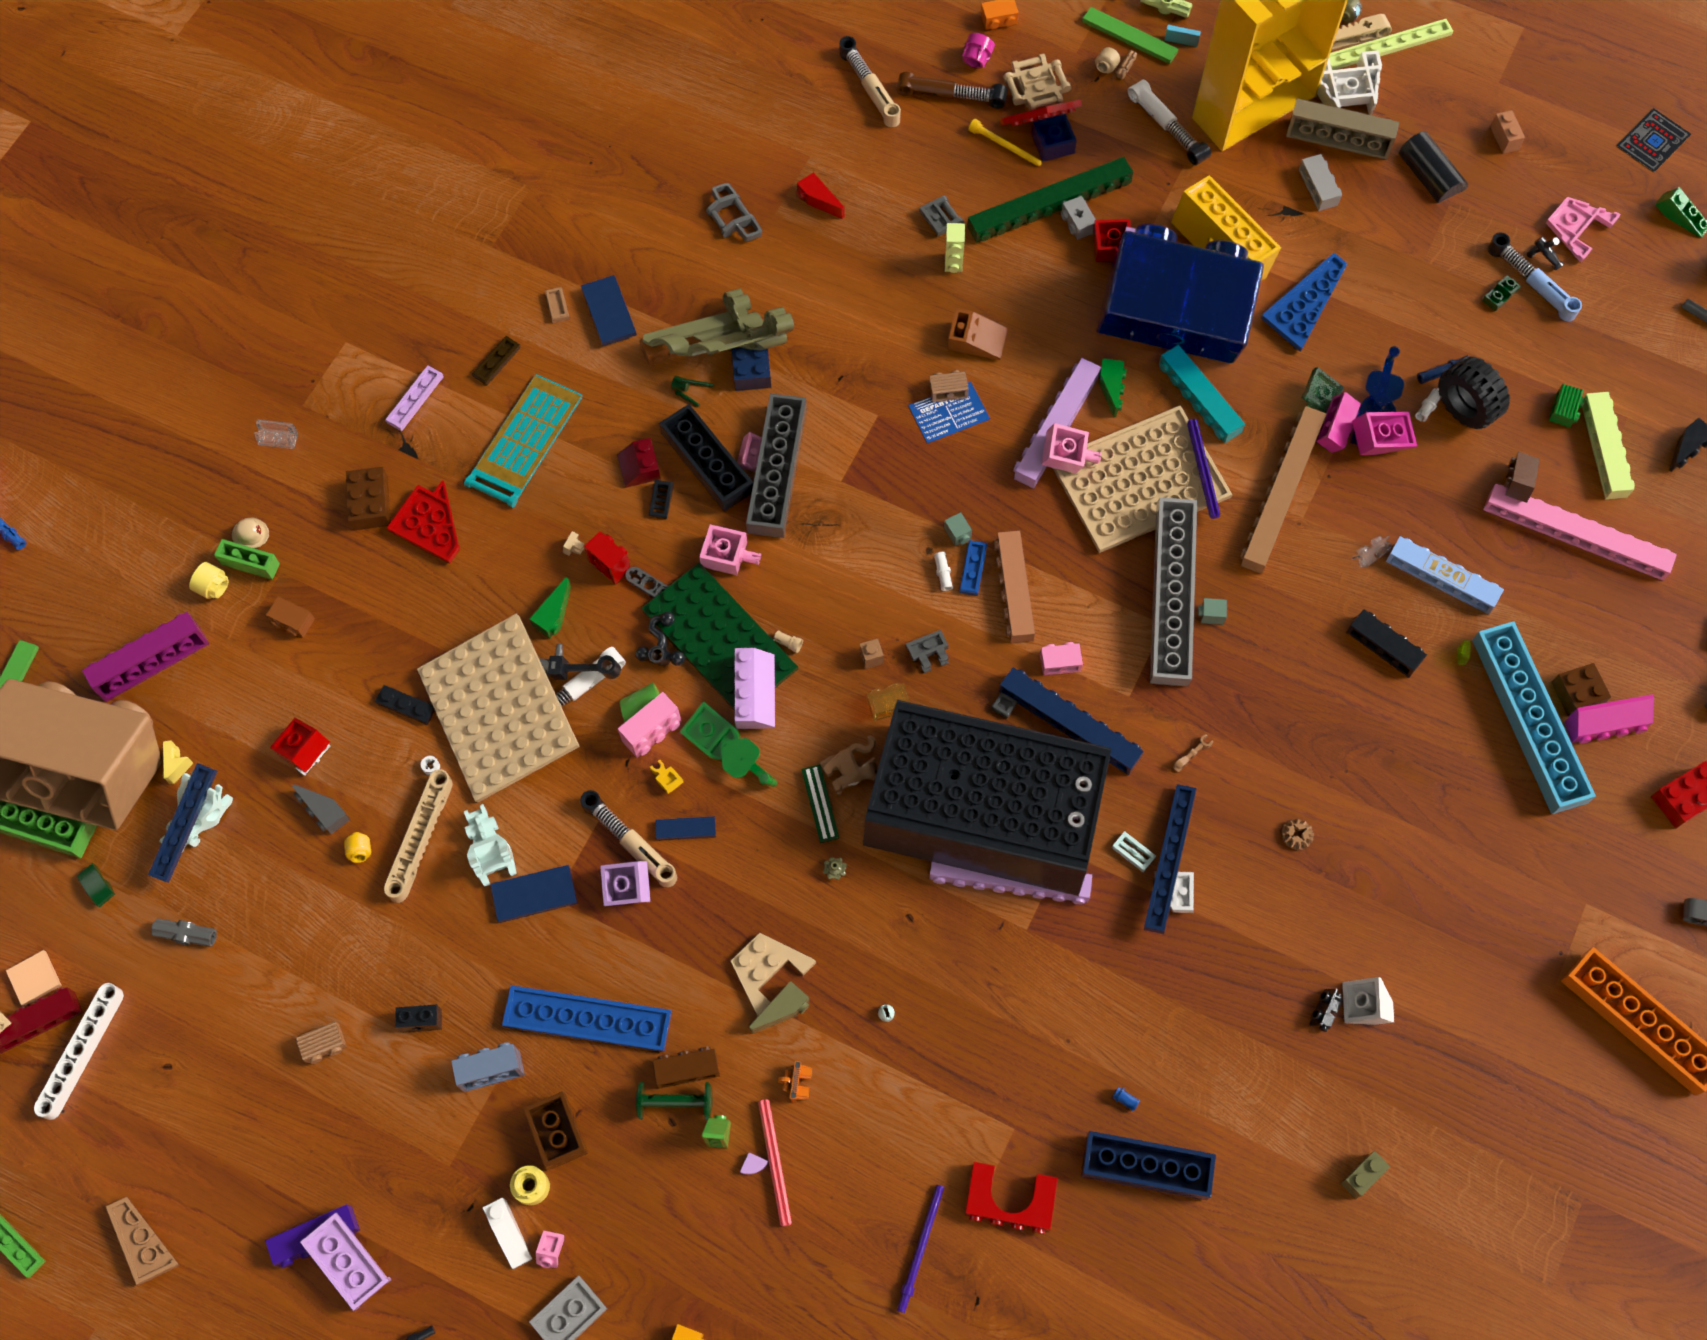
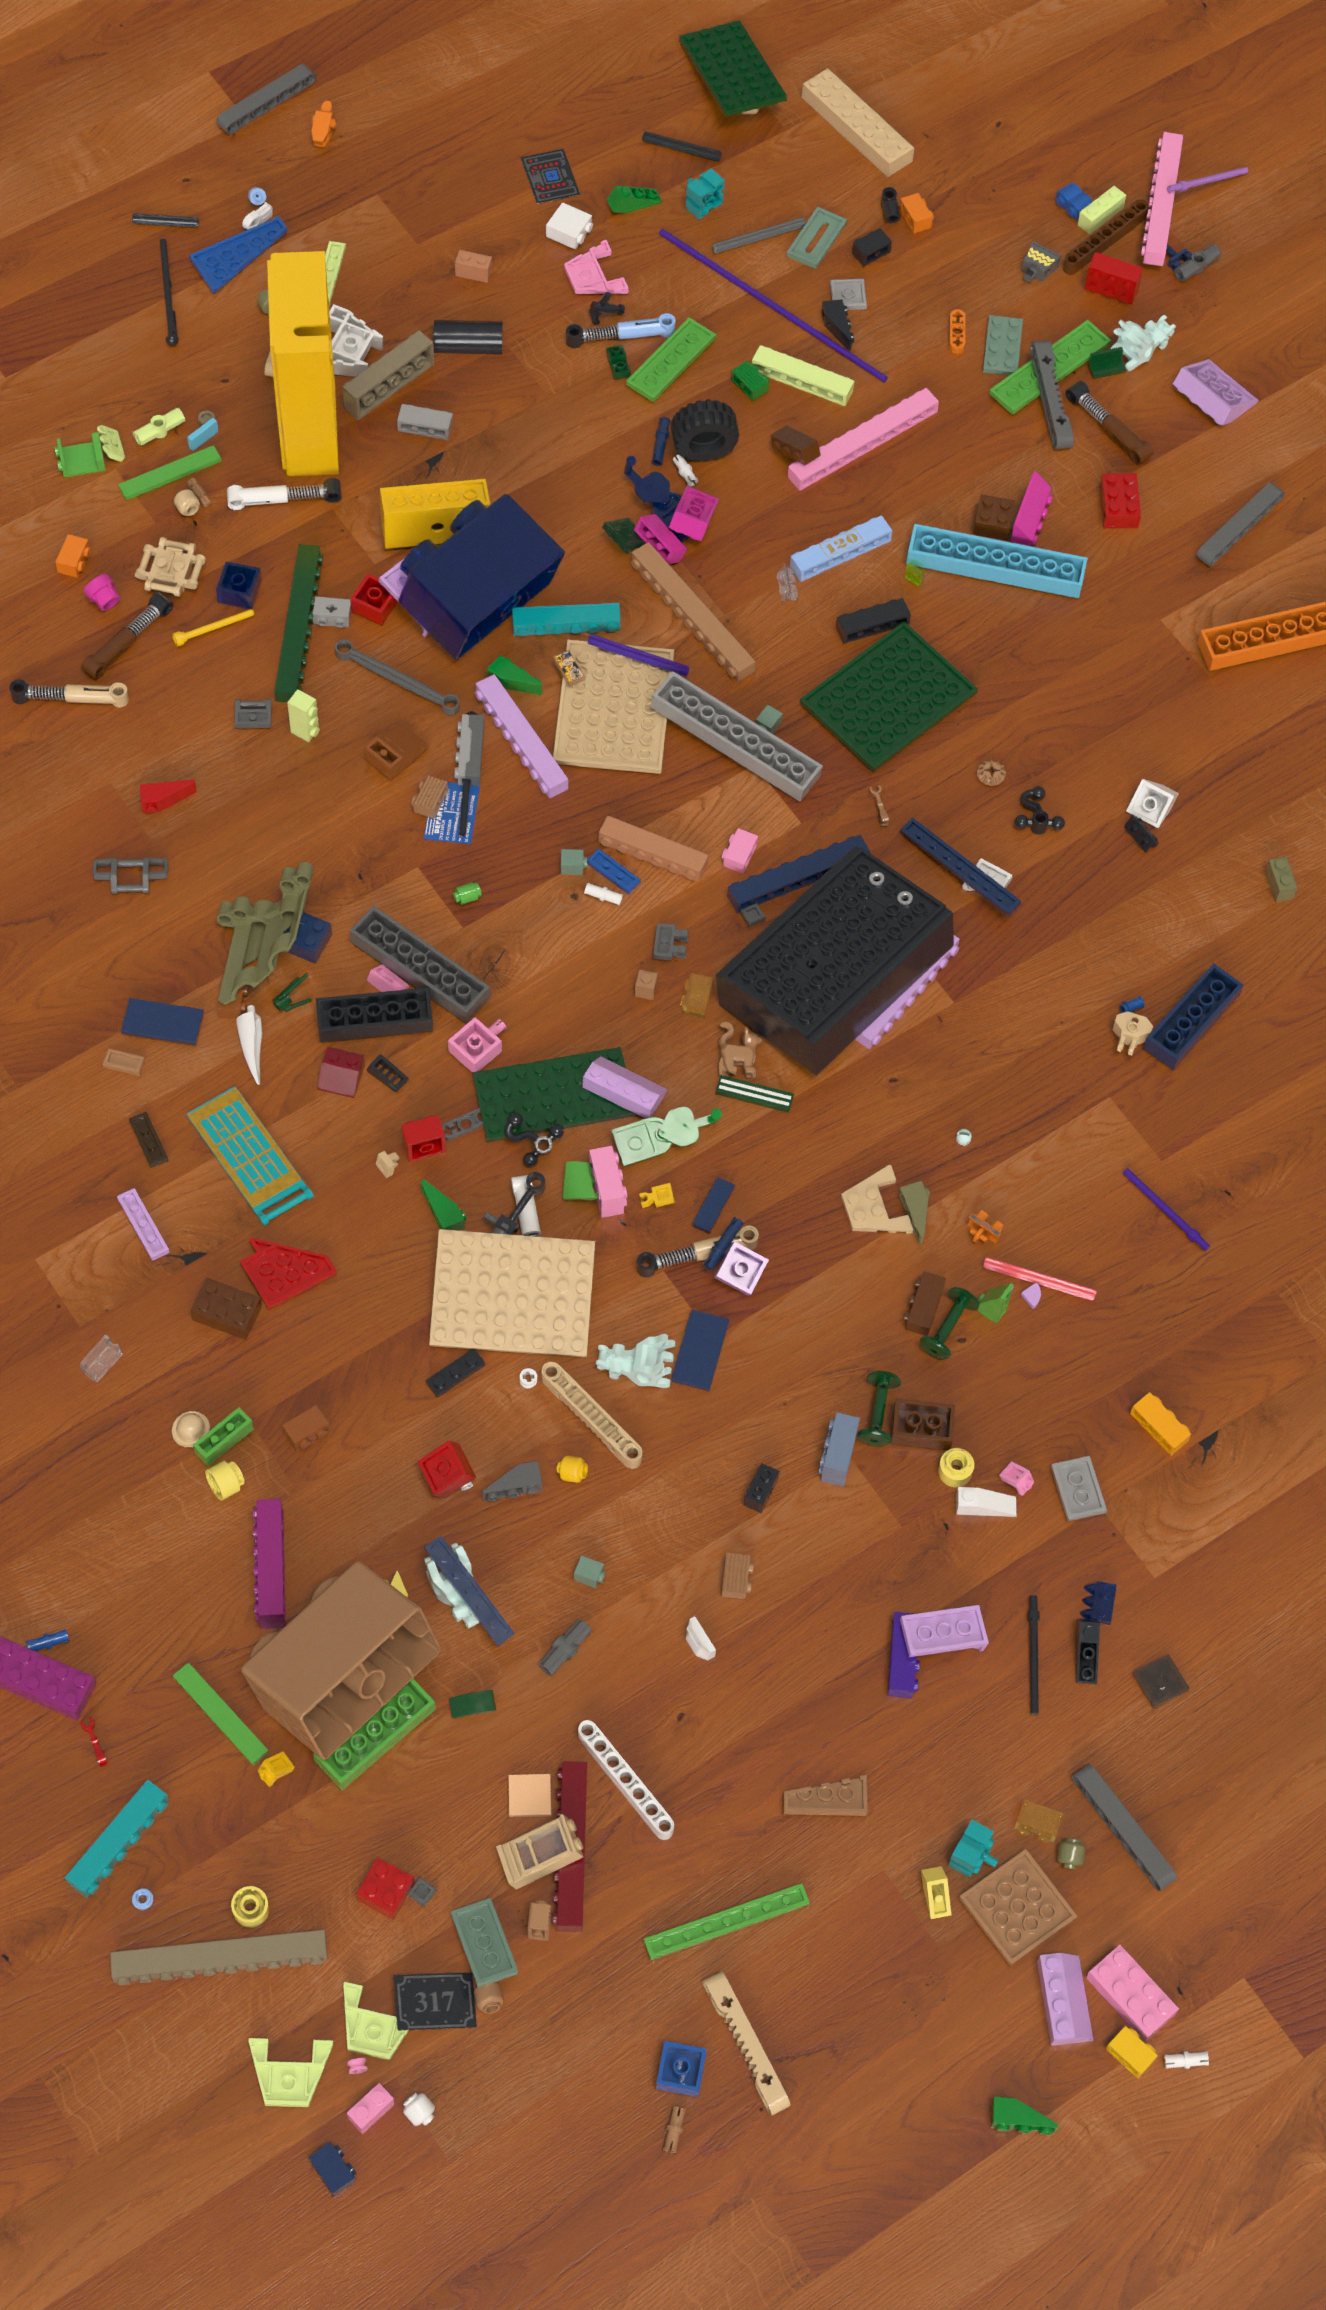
camera: 65 degrees left, 5 degrees down
blue plate [502,985,672,1052] -> none
tan pin [773,630,803,653] -> none
olive plant [823,857,847,880] -> none
red arch [965,1162,1058,1235] -> none
red wing [1000,99,1082,127] -> none
bright pink brick [1042,423,1101,473] -> none
light aqua tile [1112,831,1156,872] -> none
blue wing [1261,253,1347,352] -> none
none -> dark tan tile [198,411,216,426]
none -> white piece [236,1005,263,1085]
none -> dark grey piece [335,639,460,715]
none -> bright green brick [453,882,482,905]
none -> piece [454,711,484,836]
none -> white brick [546,202,593,249]
none -> tile [553,650,585,687]
none -> sand green brick [574,1556,606,1588]
none -> bright green plate [626,318,716,402]
none -> dark purple piece [659,229,888,383]
none -> white slope [686,1616,716,1660]
none -> dark blue pin [702,1217,744,1271]
none -> dark green plate [800,621,978,772]
none -> dark green hose [857,1371,901,1446]
none -> black piece [1014,786,1065,834]
none -> tan hinge [1112,1012,1153,1056]

